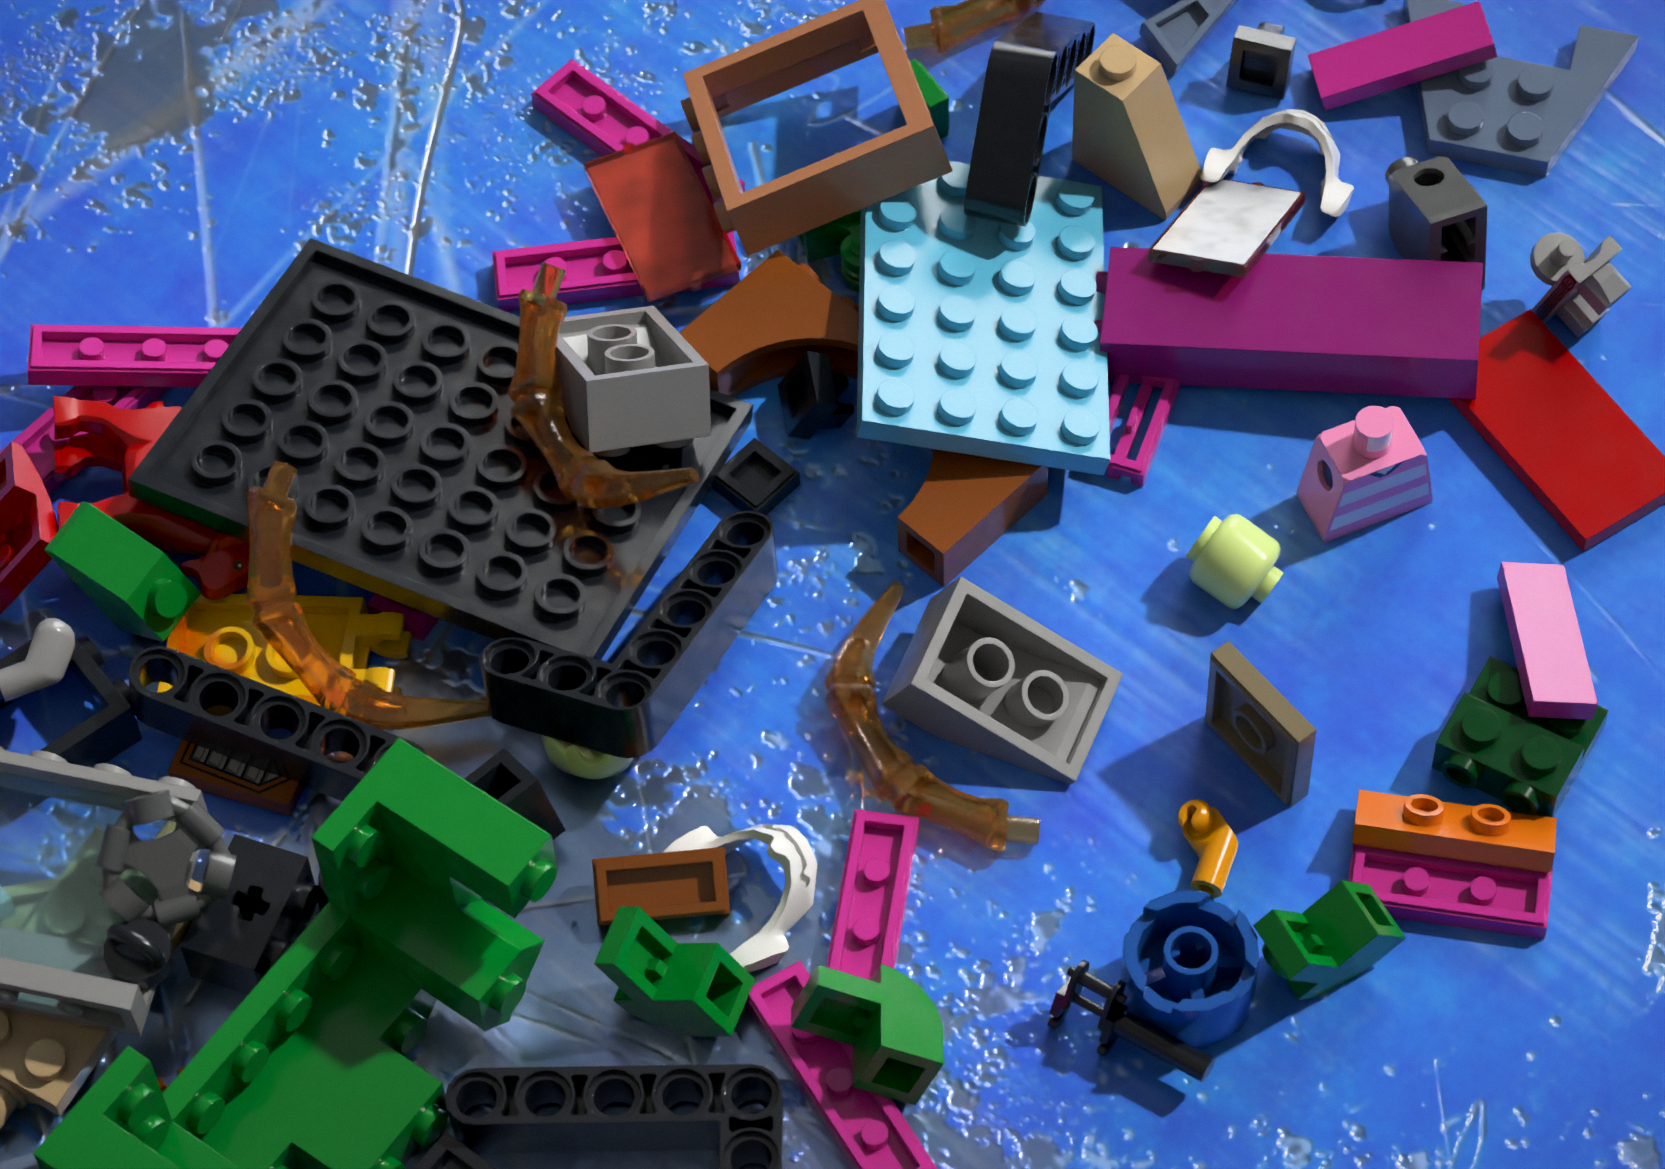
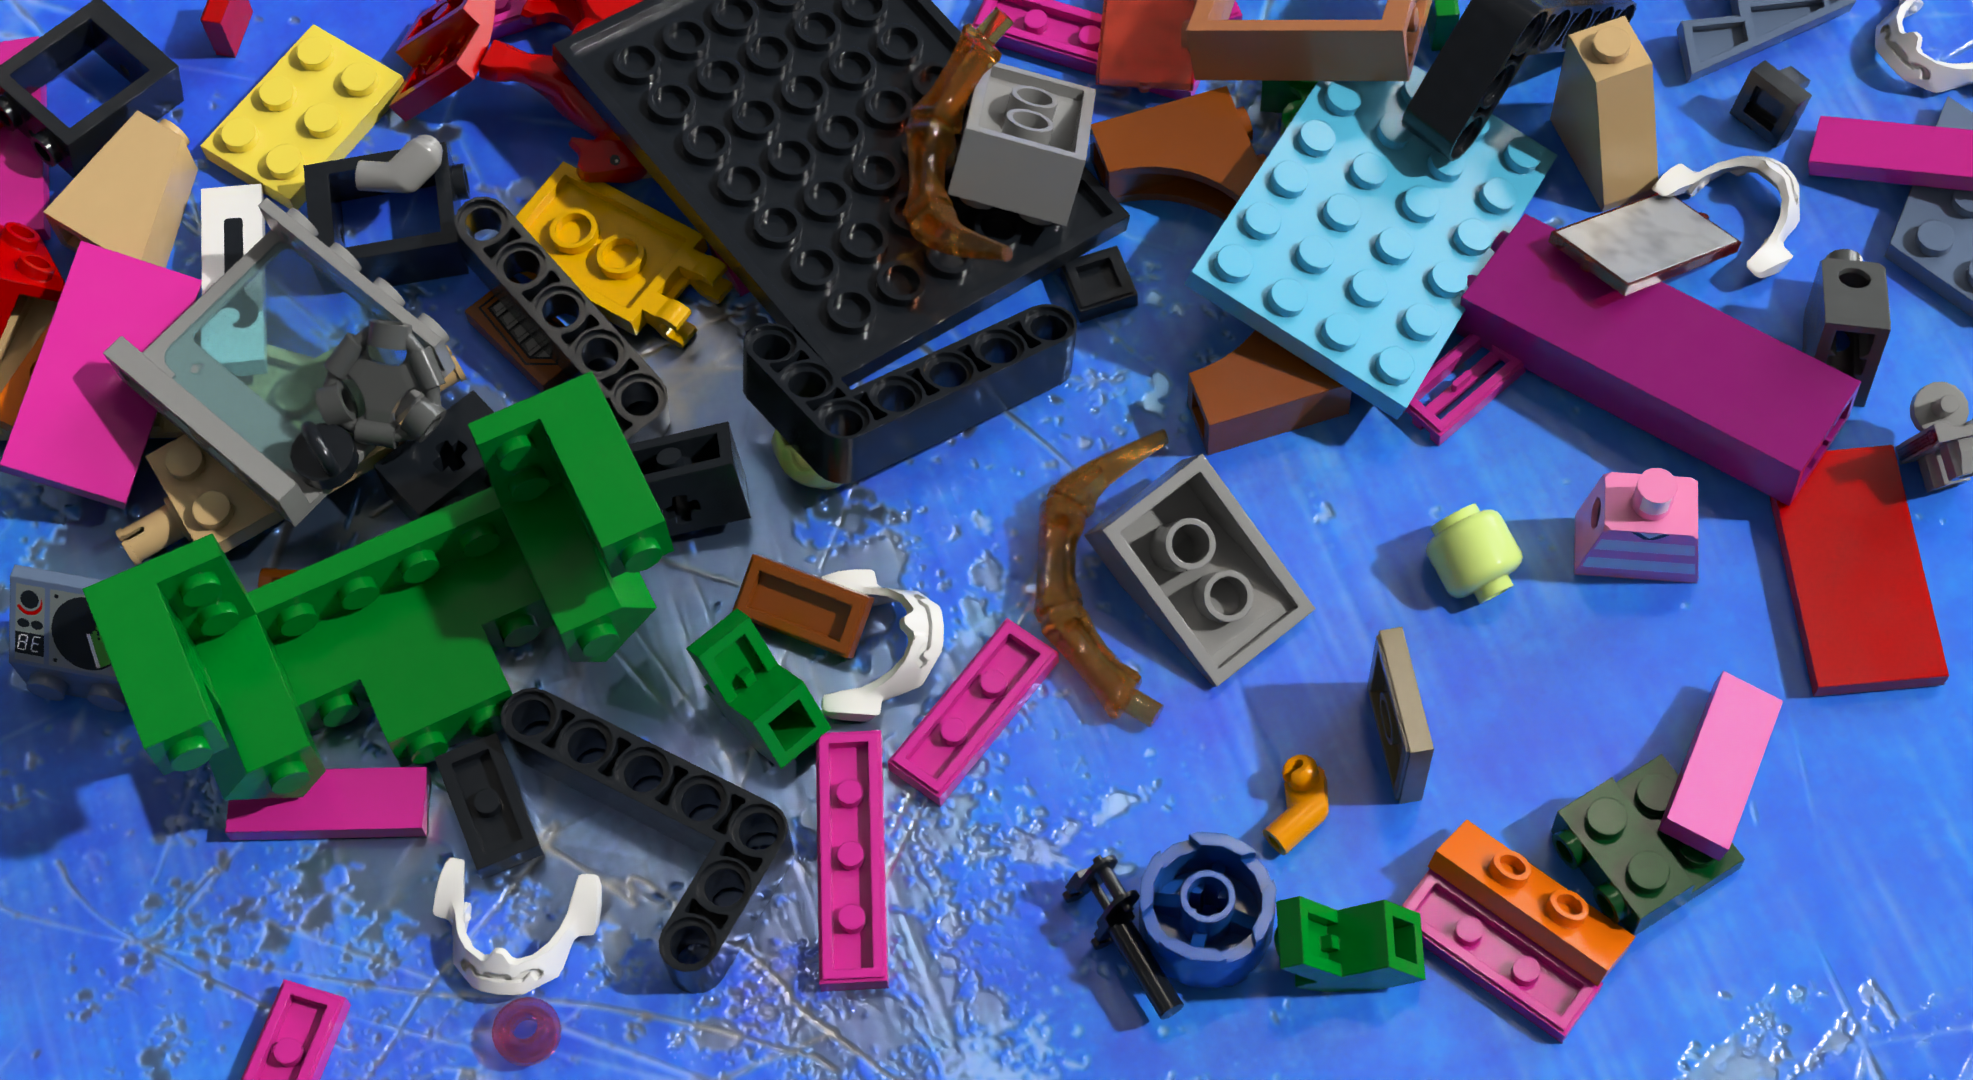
camera: 30 degrees right, 5 degrees up
green slope [44,501,201,642] -> none
clear orange animal [246,461,490,730] -> none
black tile [778,351,855,440] -> none
green brick [791,964,944,1105] -> none

